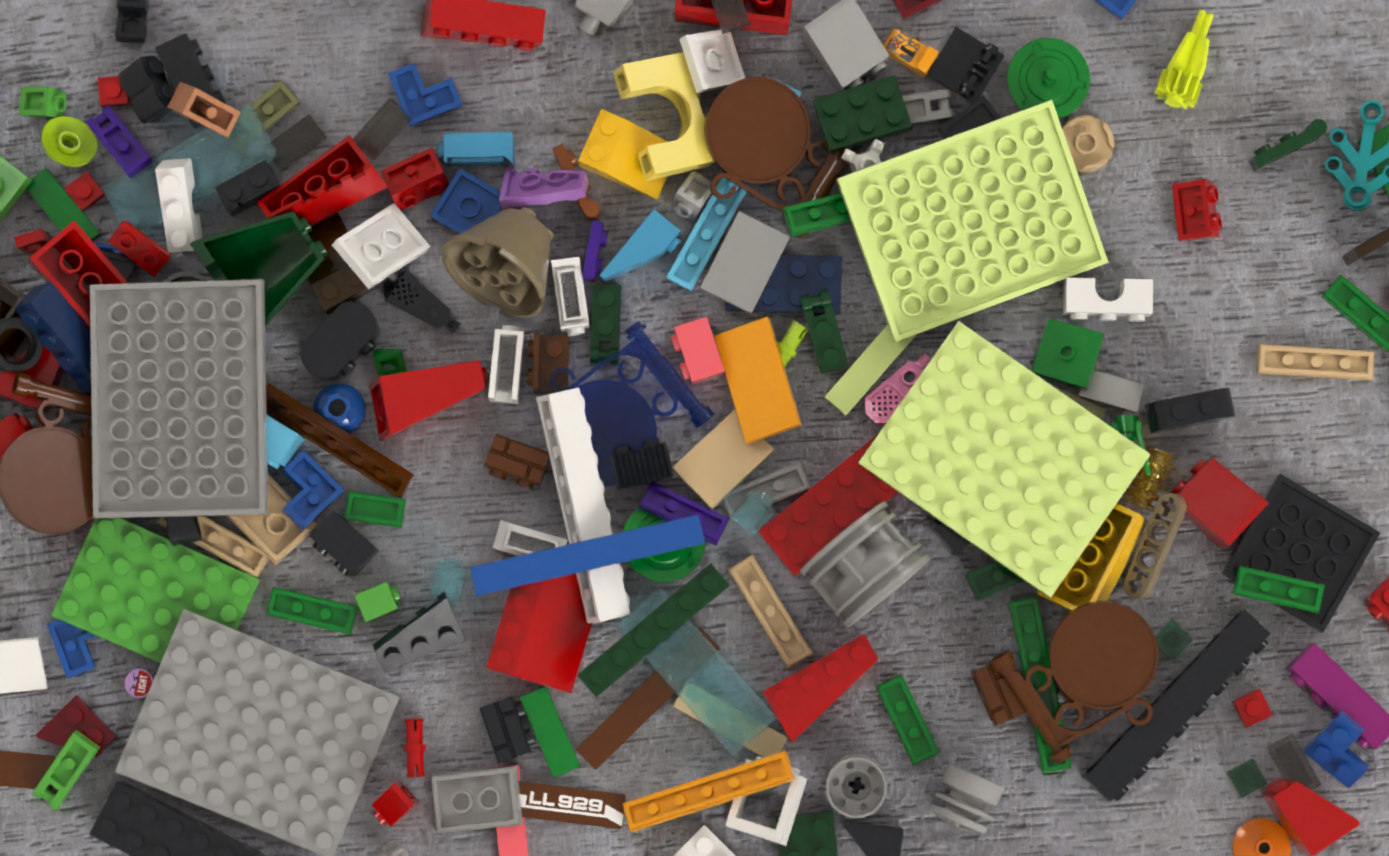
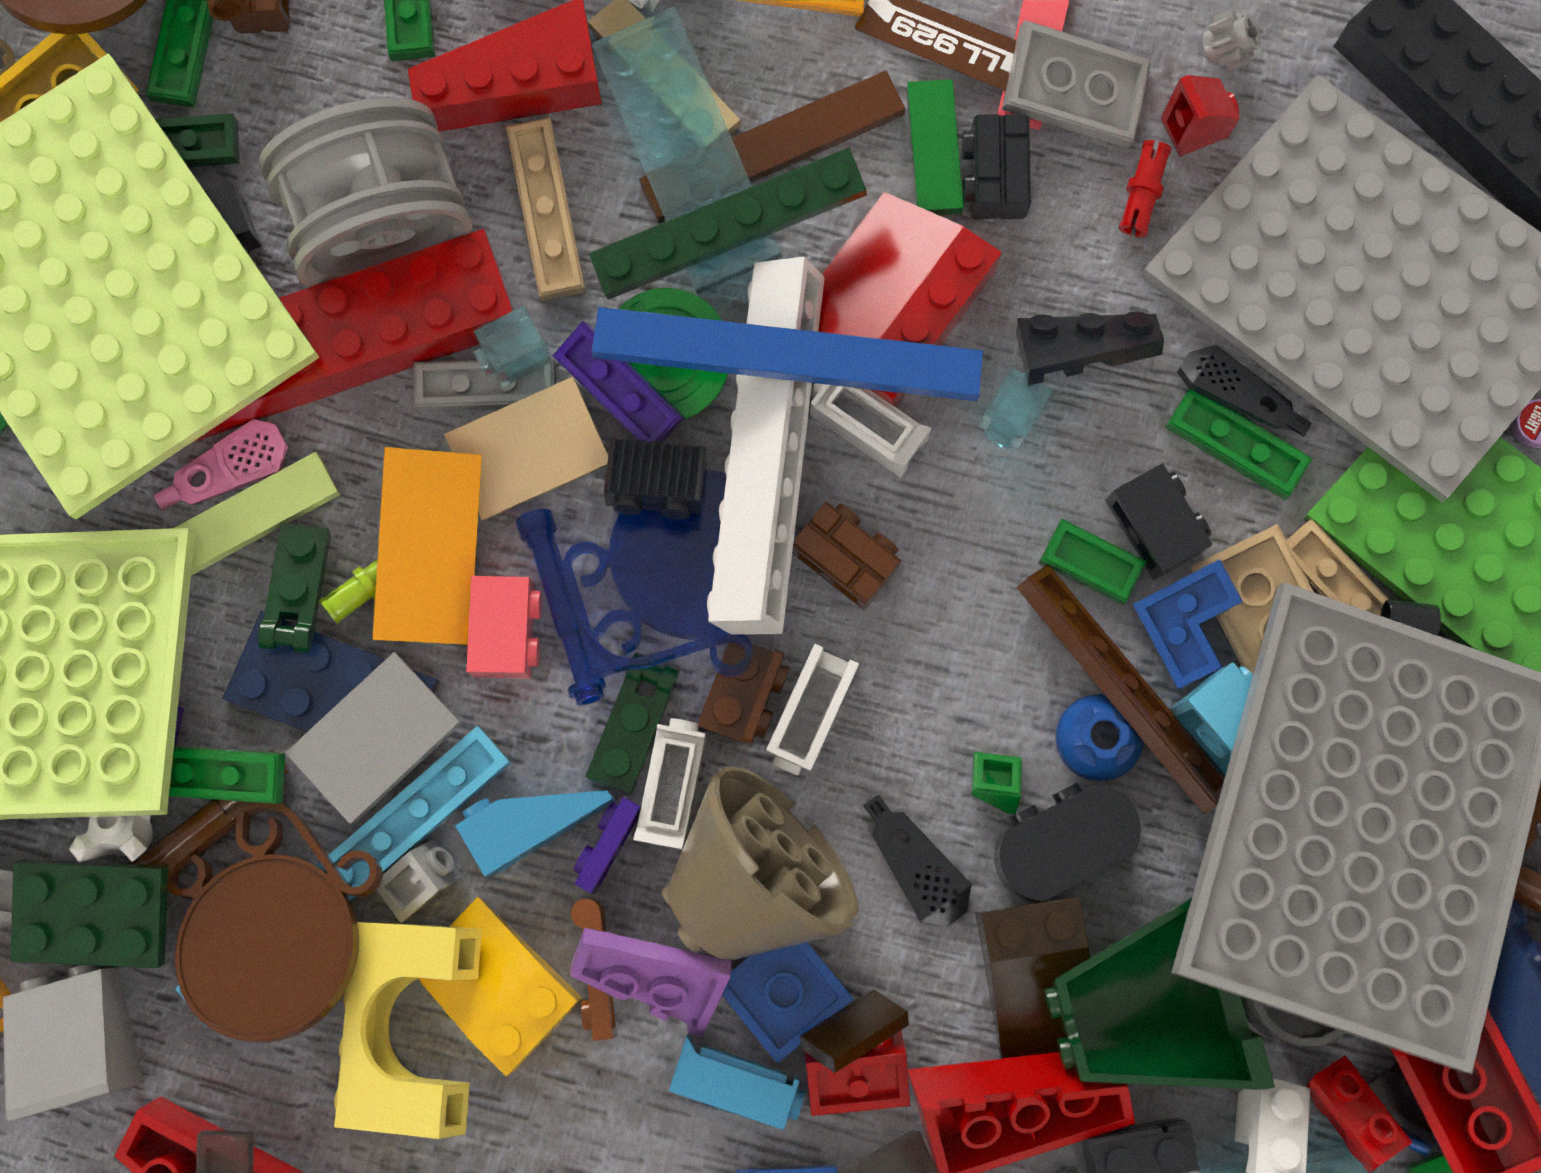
camera: 160 degrees left, 5 degrees down
white plate [332,203,431,289] -> none
bright green brick [354,582,402,623] -> none
red slope [369,360,488,441] -> none
white plate [679,28,745,93] -> none
none -> dark brown tile [800,990,909,1073]
none -> black piece [1177,345,1312,437]

